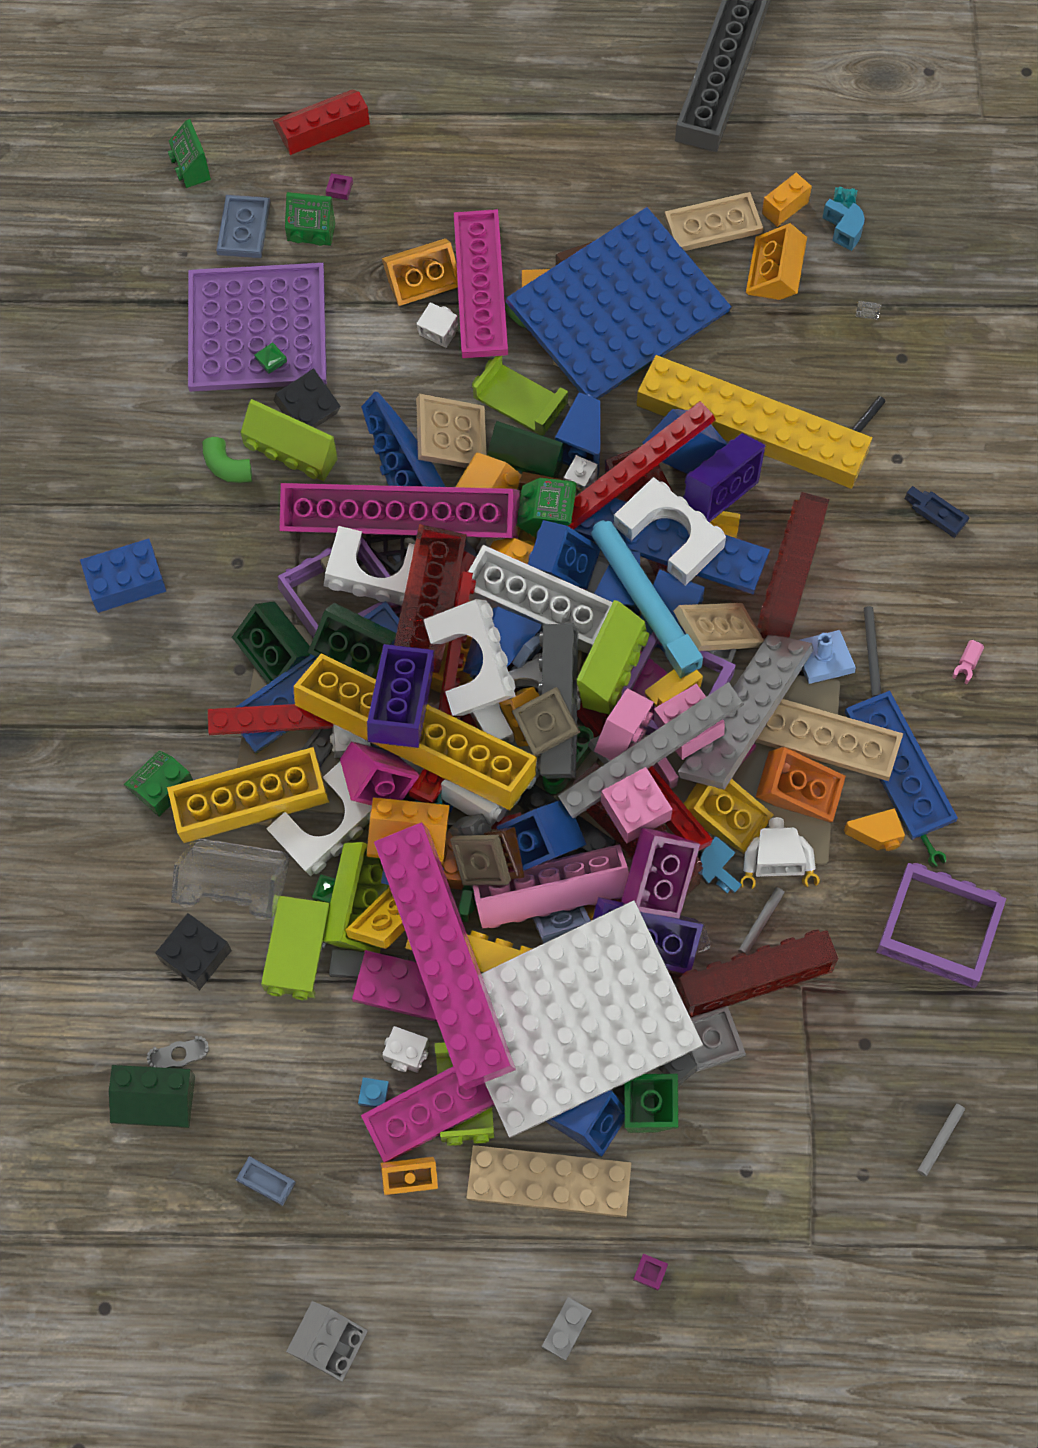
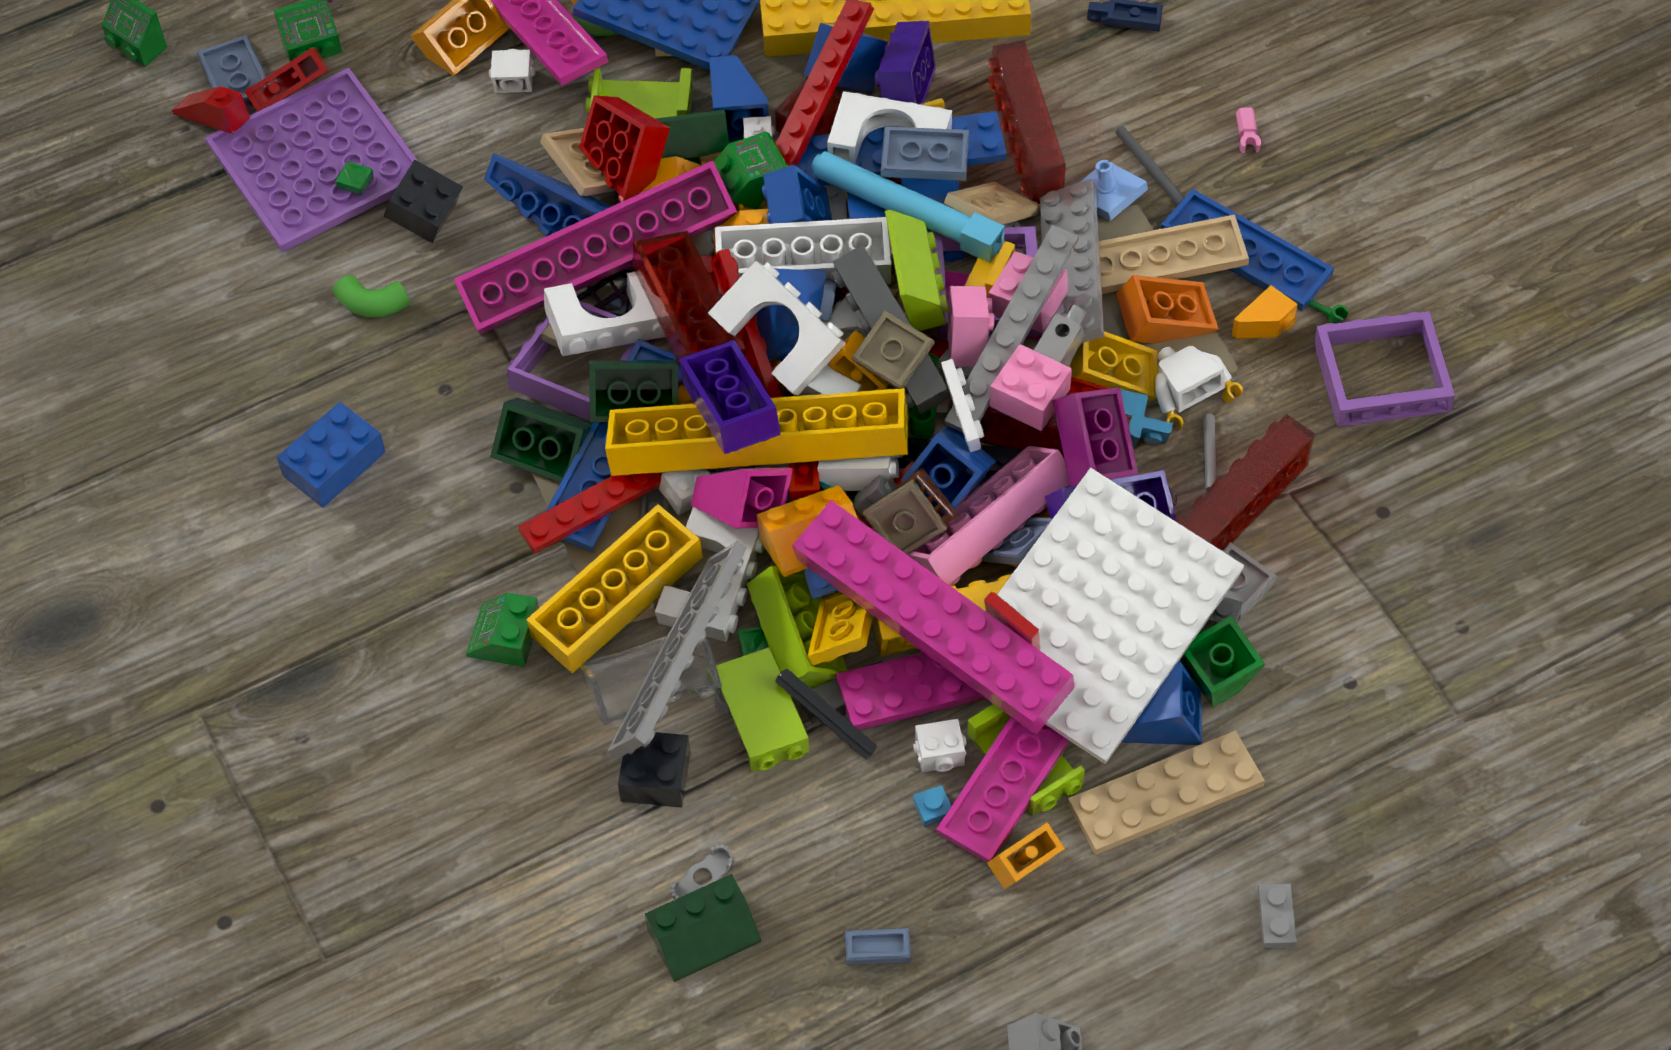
camera: 30 degrees left, 10 degrees down
lime slope [241,399,338,481] -> none
magenta plate [633,1254,668,1291] -> none
light grey bar [917,1104,965,1177] -> none
none -> red slope [172,86,250,134]
none -> red slope [244,48,331,112]
none -> red wedge [579,95,670,202]
none -> light grey plate [607,541,746,759]
none -> black axle [775,669,877,759]
none -> sand blue tile [881,126,969,181]
none -> white plate [941,359,984,452]
none -> red tile [984,591,1041,650]
none -> light grey torso [1034,304,1087,367]

